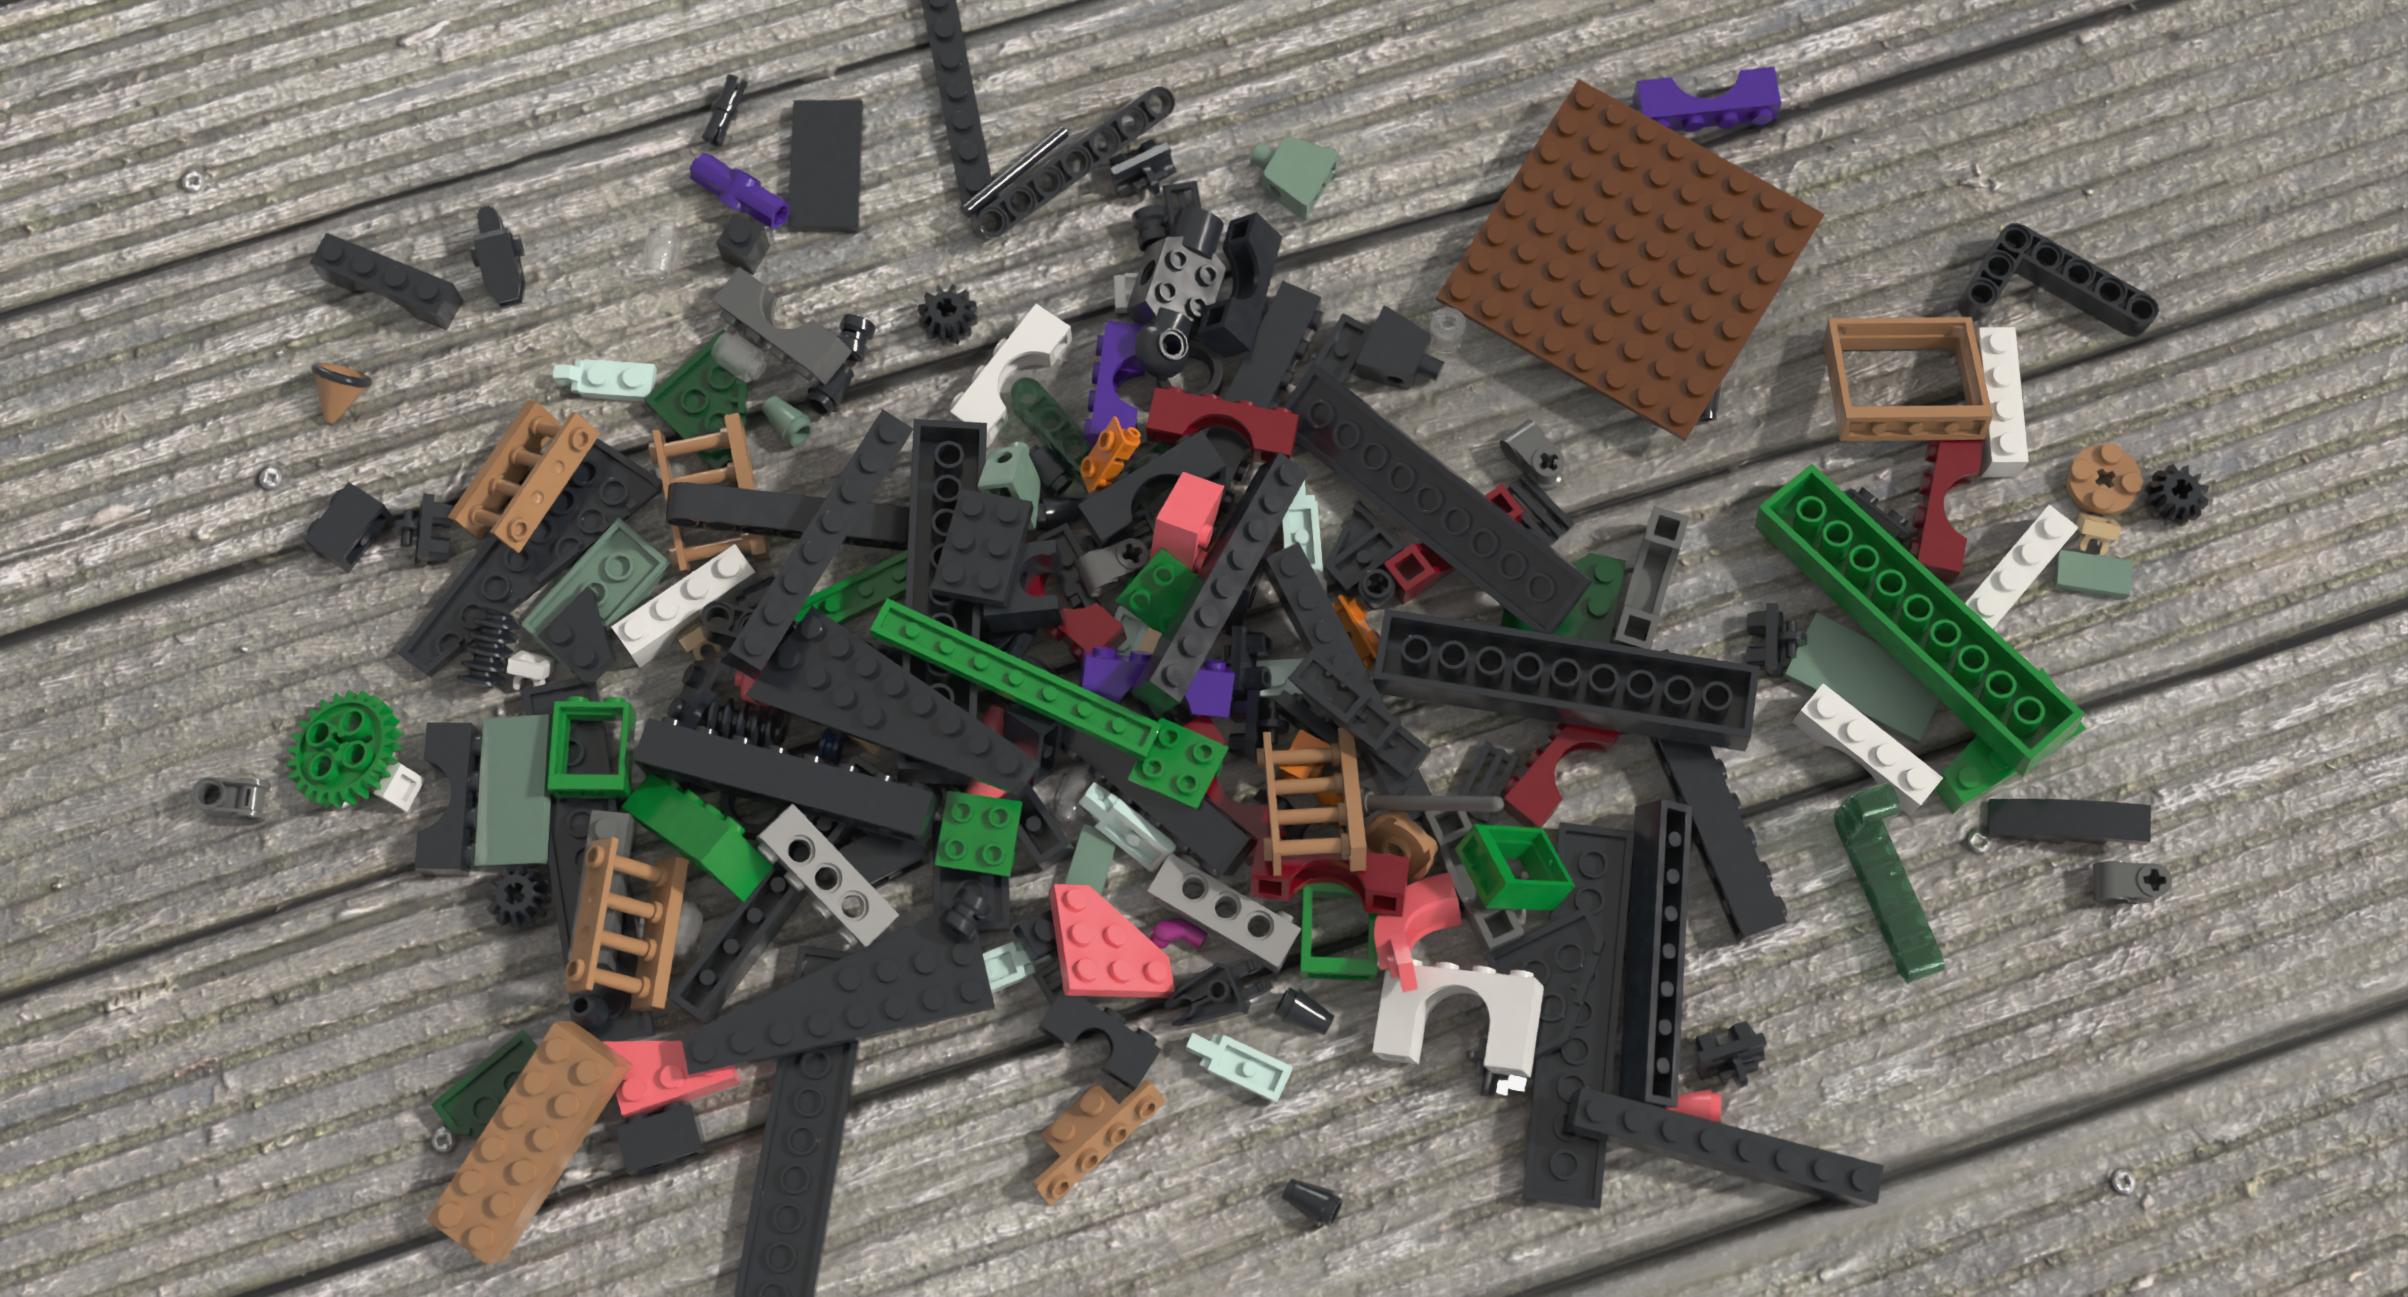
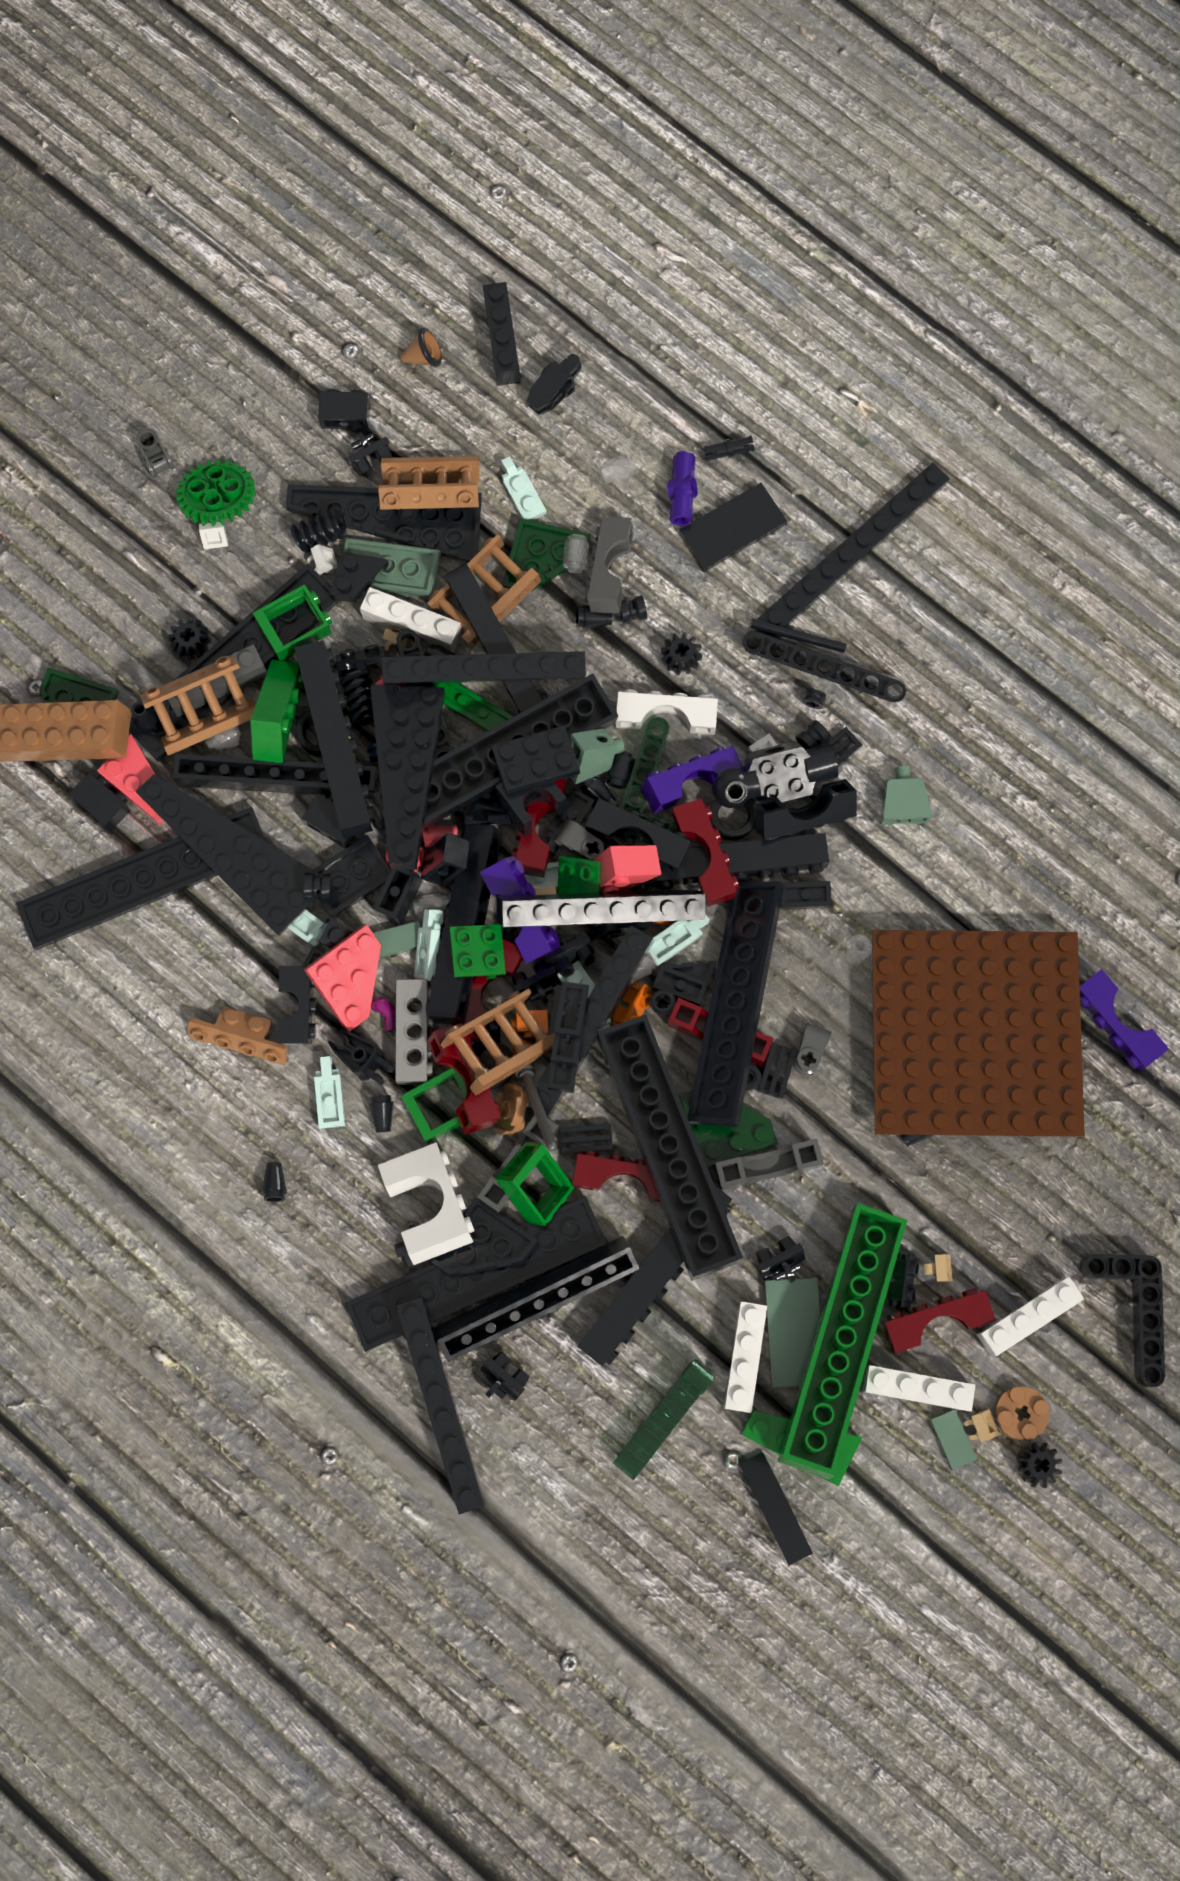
camera: 60 degrees right, 5 degrees up
black arch [414,722,482,877] -> none
sand green tile [474,714,553,868] -> none
black brick [716,214,770,275] -> none
light grey brick [756,804,899,948] -> none
sand green cone [762,396,813,446] -> none
green plate [870,598,1162,761] -> none
green hinge [935,791,1022,877] -> none
orange hinge [1080,416,1141,493] -> none
black hips [1109,139,1176,199] -> none
black torso [1354,305,1445,390] -> none
coral arch [1374,872,1462,993] -> none
coral cone [1668,1089,1721,1123] -> none
medium nougat window [1823,317,1993,441] -> none
dark grey piece [2093,861,2172,904] -> none
none -> black bush [802,688,826,709]
none -> tan tile [923,1254,953,1282]

